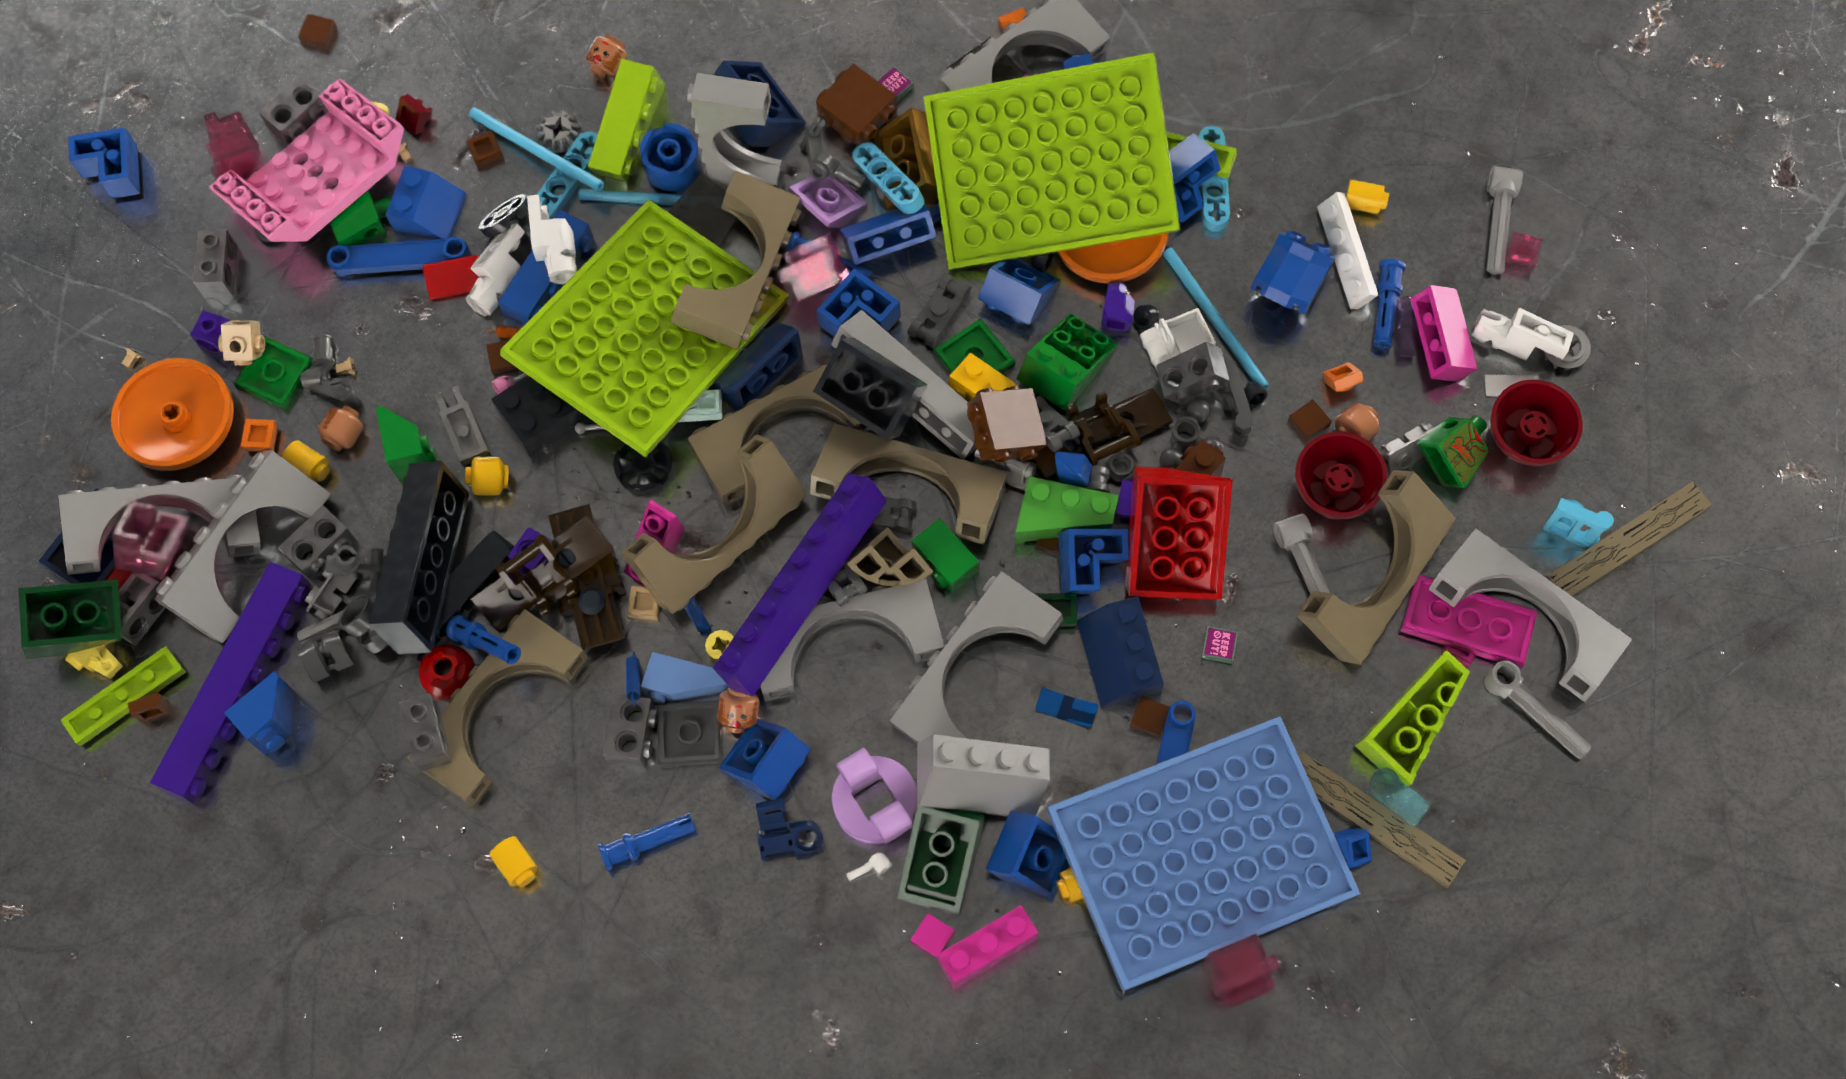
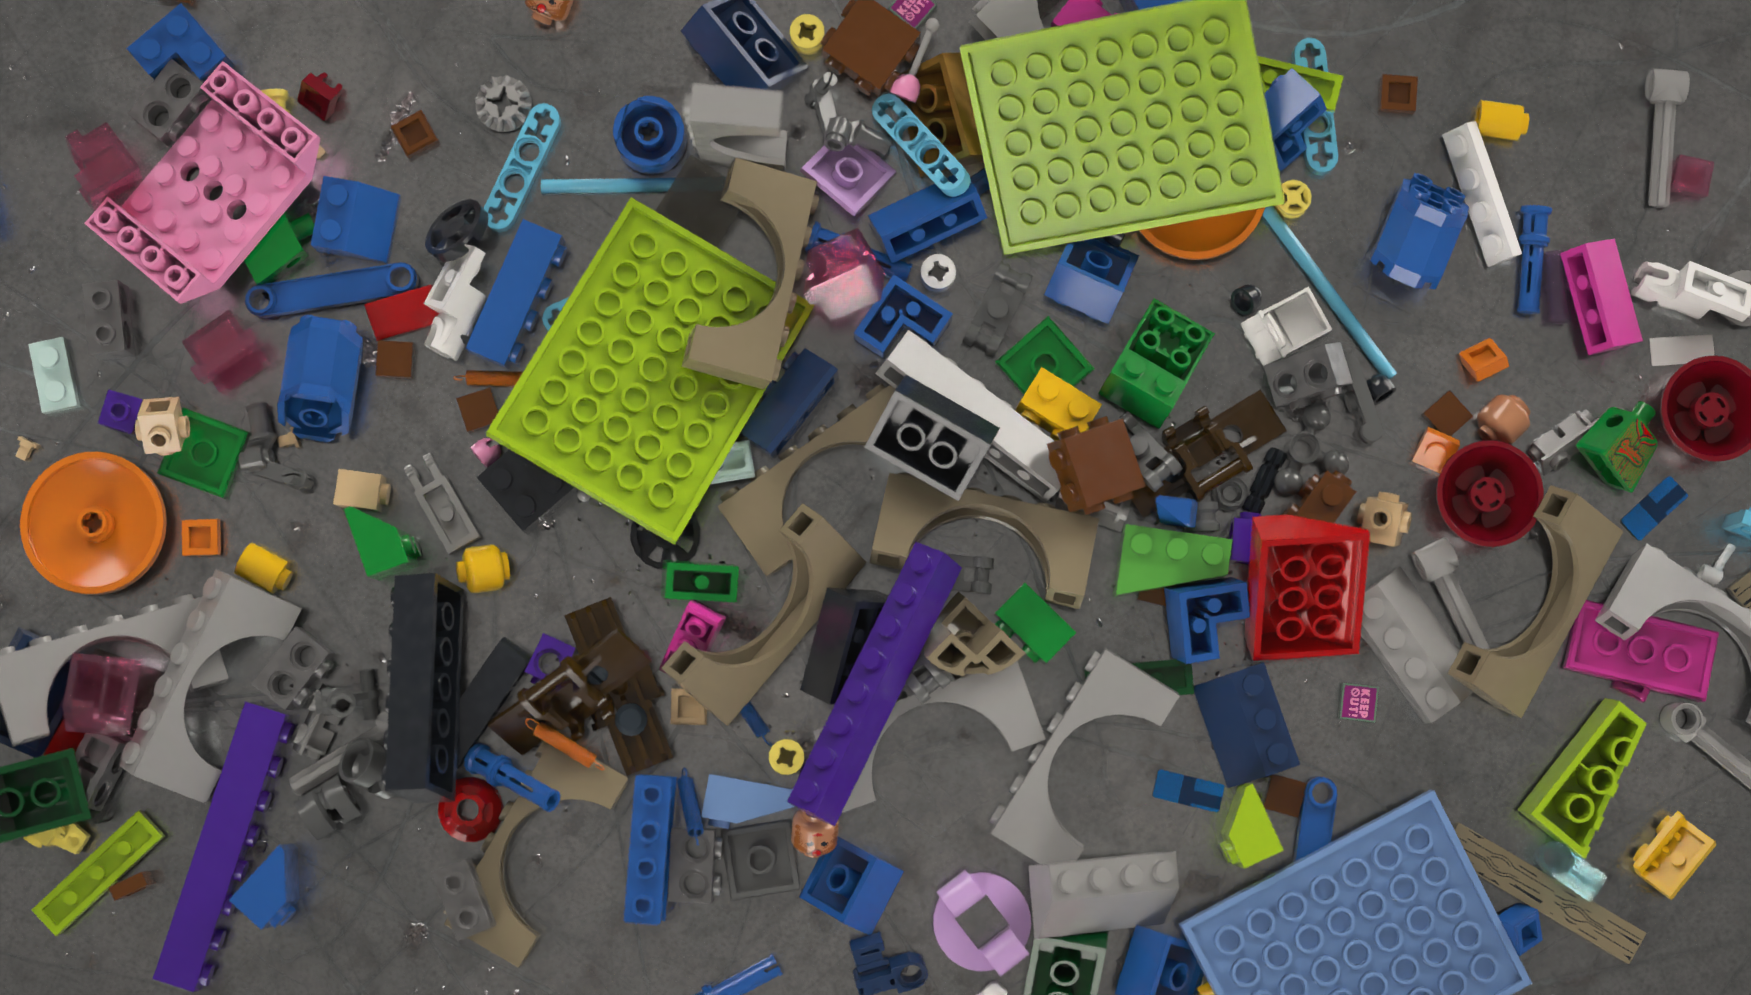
camera: 10 degrees left, 15 degrees up
nougat head [318,406,363,452] -> none
medium azure piece [469,107,604,192] -> none
white plate [527,195,577,284] -> none
lime wedge [588,58,666,183] -> none
dark purple rock [1101,280,1135,332] -> none
none -> light aqua plate [28,337,80,414]
none -> blue brick [126,3,235,83]
none -> clear pink plate [182,310,272,396]
none -> blue brick [277,315,363,443]
none -> tan brick [333,469,391,513]
none -> reddish brown tile [375,340,415,379]
none -> orange piece [525,718,605,770]
none -> blue fence [624,774,678,925]
none -> green brick [660,560,739,603]
none -> light yellow wheel [790,14,825,55]
none -> black wedge [800,588,888,705]
none -> hinge [890,18,940,103]
none -> white wheel [920,254,956,293]
none -> lime slope [1219,783,1284,869]
none -> black axle [1243,447,1287,514]
none -> light yellow wheel [1274,180,1312,220]
none -> tan brick [1357,491,1412,547]
none -> light grey slope [1361,566,1473,724]
none -> reddish brown tile [1378,74,1418,114]
none -> orange plate [1412,426,1460,473]
none -> clear blue sticker [1621,476,1688,540]
none -> yellow bracket [1633,811,1716,900]
none -> white hand [1697,543,1736,587]

